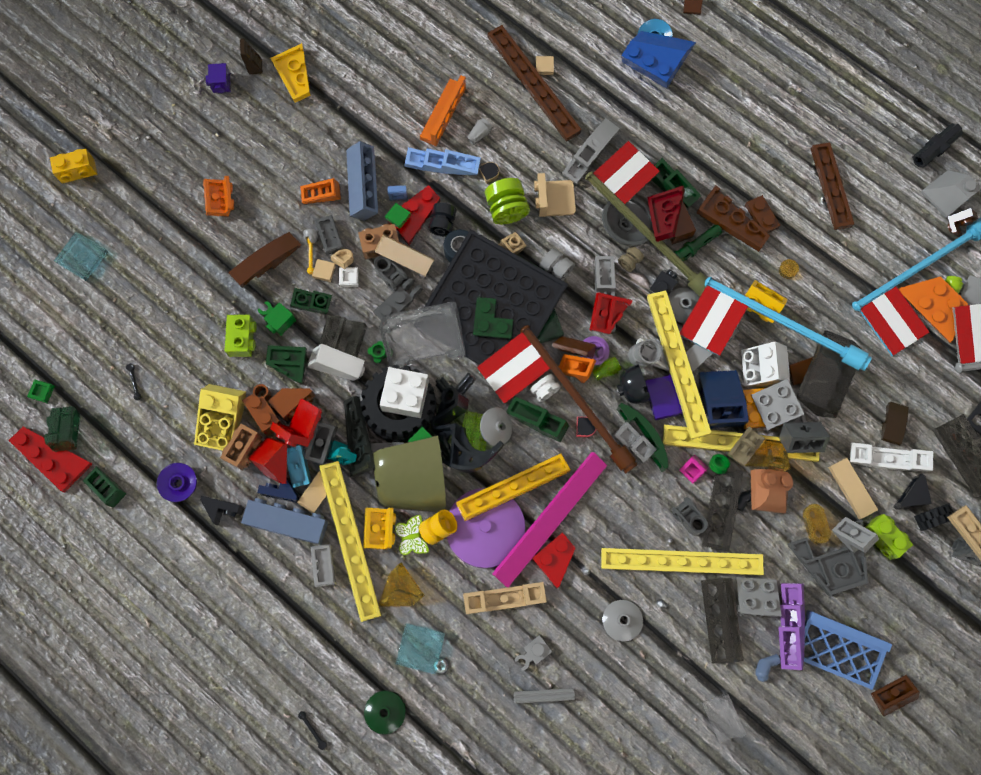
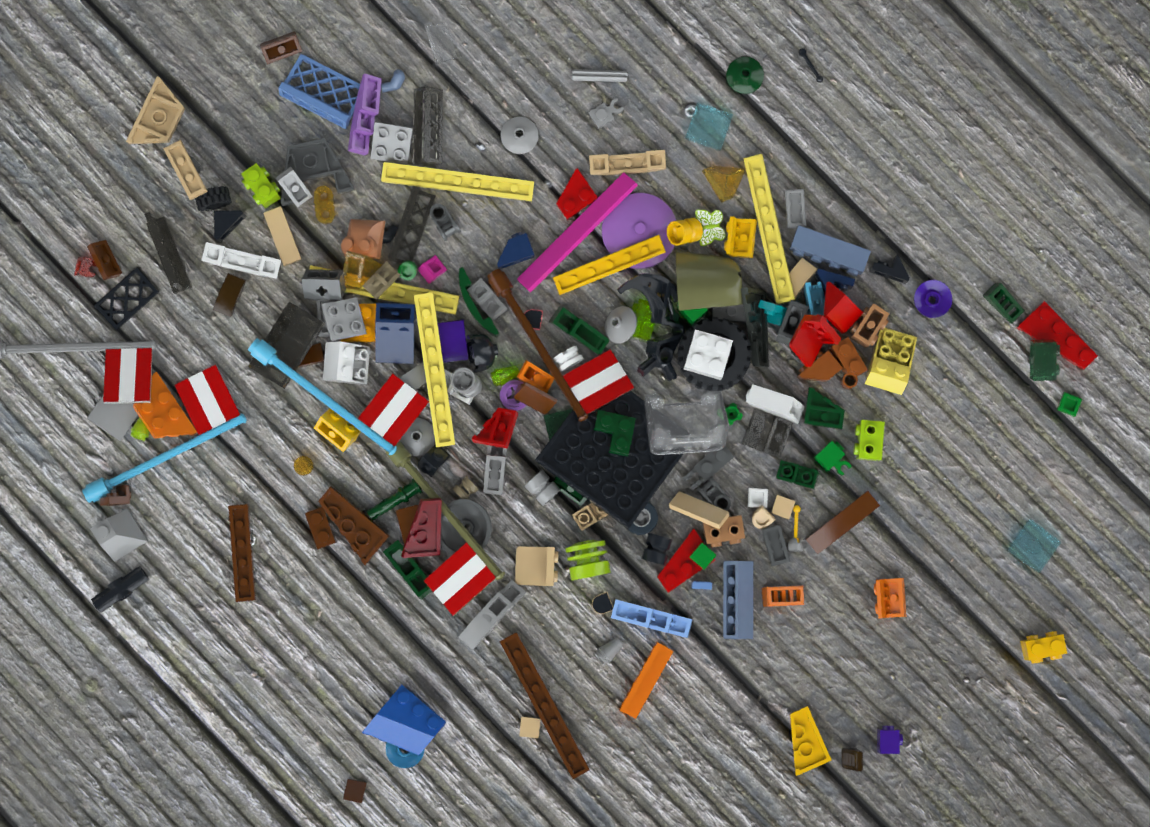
camera: 175 degrees left, 10 degrees up
black hinge [126,363,141,400] -> none
none -> dark blue slope [497,232,535,269]

